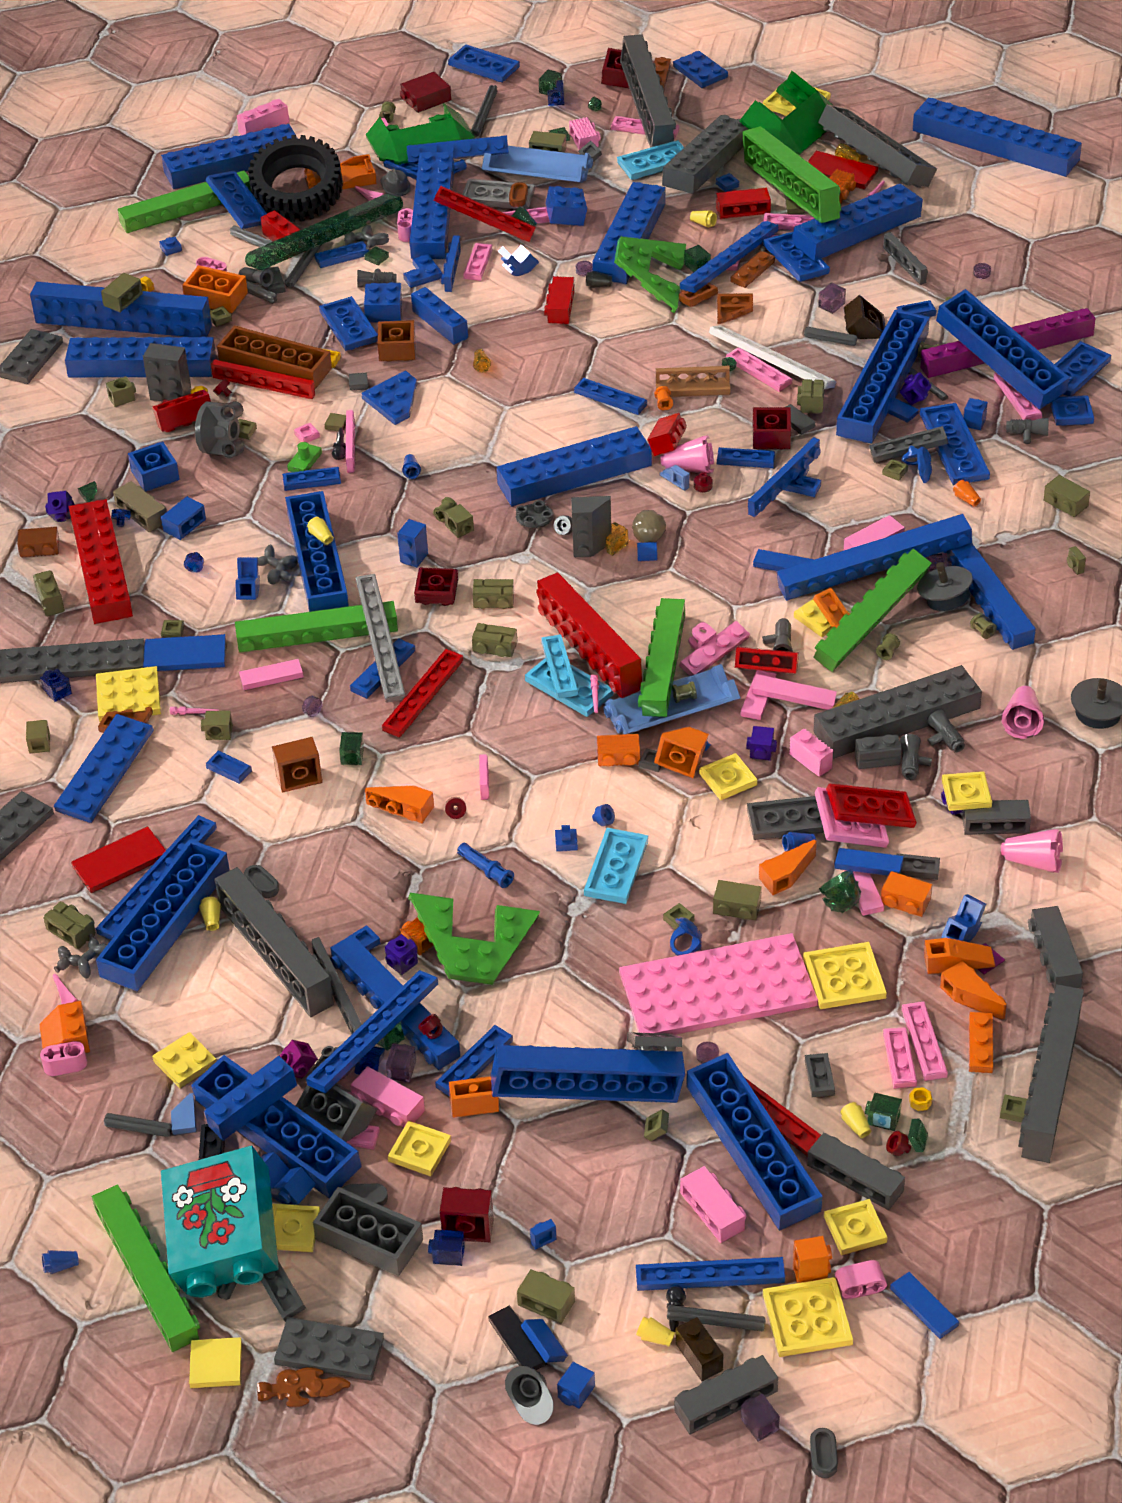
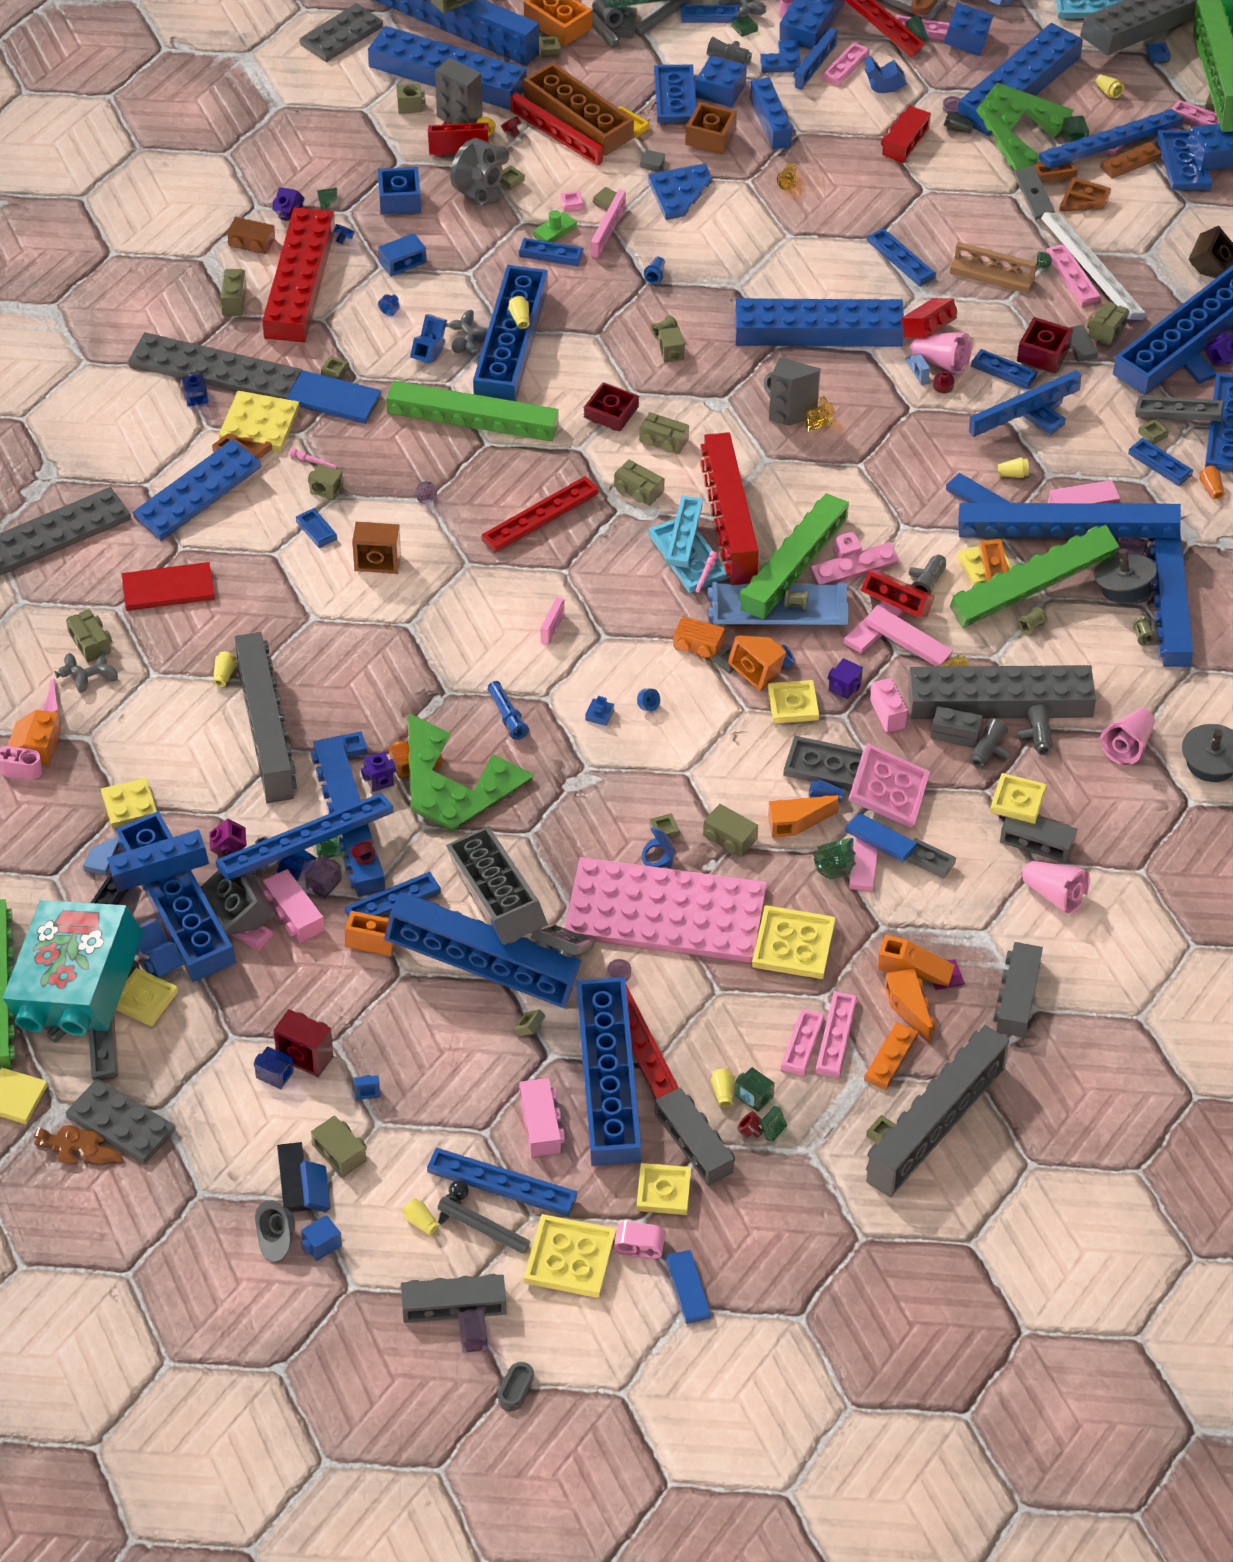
camera: 20 degrees right, 5 degrees up
olive brick [26,720,50,754] -> none
blue plate [96,815,217,940] -> none
blue brick [96,839,230,992] -> none
dark grey axle [104,1113,172,1137] -> none
dark tan brick [113,481,167,533] -> none
bright pink tile [239,659,303,690] -> none
dark grey tile [244,865,279,898] -> none
dark grey tile [311,937,362,1034] -> none
dark grey brick [313,1187,423,1276] -> none
black bar [331,428,346,460] -> none
clear green brick [339,732,364,765] -> none
dark grey tile [342,1183,388,1206] -> none
blue plate [350,638,415,699] -> none
light grey tile [356,574,406,703] -> none
orange slope [365,786,434,823] -> none
light yellow plate [388,1121,451,1176] -> none
blue brick [397,519,428,568] -> none
dark red tile [445,797,466,819] -> none
dark grey dish [515,500,554,528] -> none
medium azure plate [584,828,648,904] -> none
dark tan hair [632,510,666,543] -> none
blue tile [637,542,657,561] -> none
orange bush [654,386,673,410] -> none
dark brown brick [676,1317,724,1381] -> none
red brick [716,187,771,219] -> none
orange brick [793,1236,832,1283] -> none
dark grey axle [804,326,857,346] -> none
dark grey plate [804,1053,835,1097] -> none
clear purple brick [818,282,846,314] -> none
red tile [826,783,917,828] -> none
orange brick [881,871,932,917] -> none
blue piece [902,445,932,483] -> none
yellow tile [909,1087,932,1111] -> none
blue brick [941,894,987,942] -> none
none -> dark grey brick [446,826,548,945]
none -> light yellow cone [998,457,1030,478]
none -> dark grey tile [1014,165,1055,221]
none -> blue tile [1128,438,1193,486]

